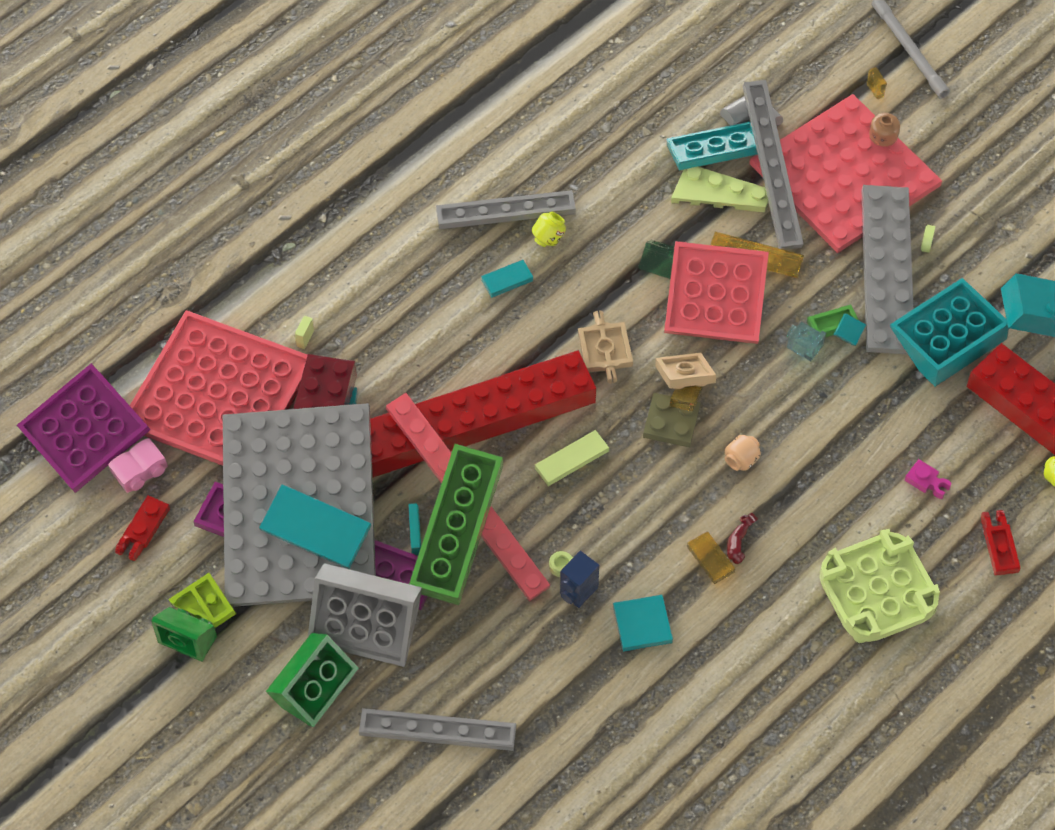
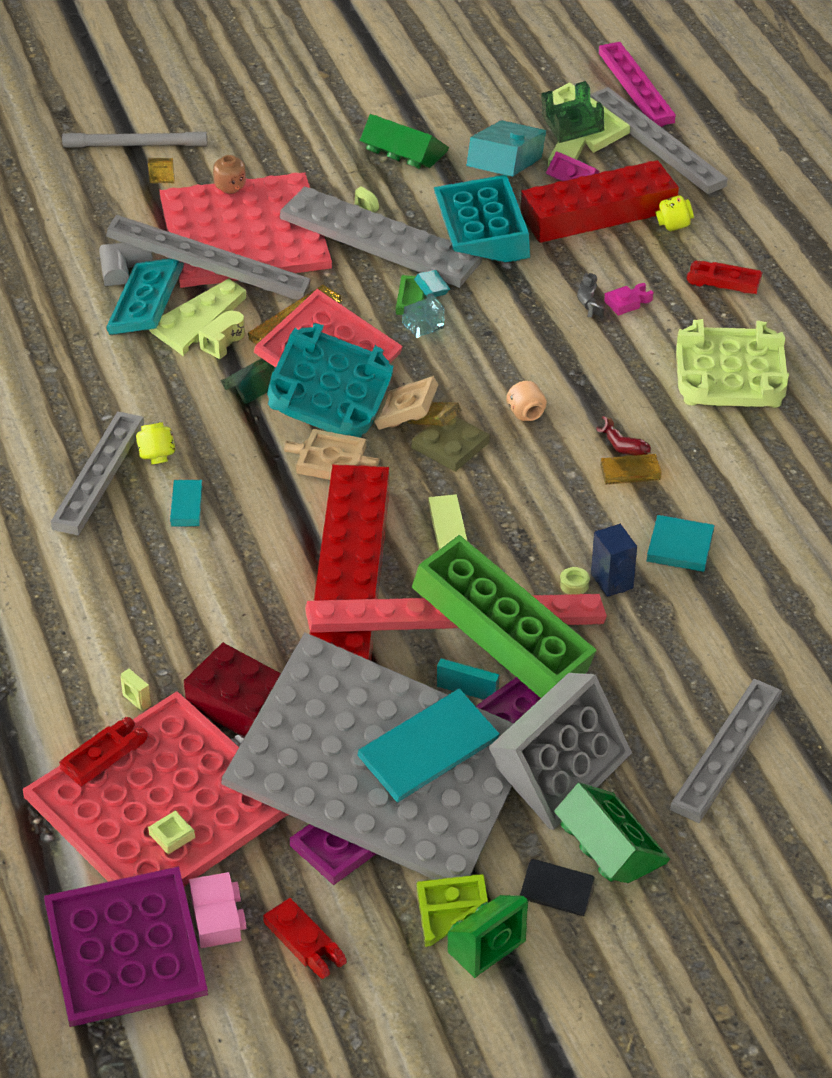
camera: 65 degrees left, 15 degrees down
none -> red hinge [59,717,149,787]
none -> yellowish green tile [148,810,195,854]
none -> yellowish green leg [199,310,245,359]
none -> teal plate [267,323,394,438]
none -> green slope [359,114,449,169]
none -> black slope [520,859,595,916]
none -> dark grey arm [577,273,605,318]

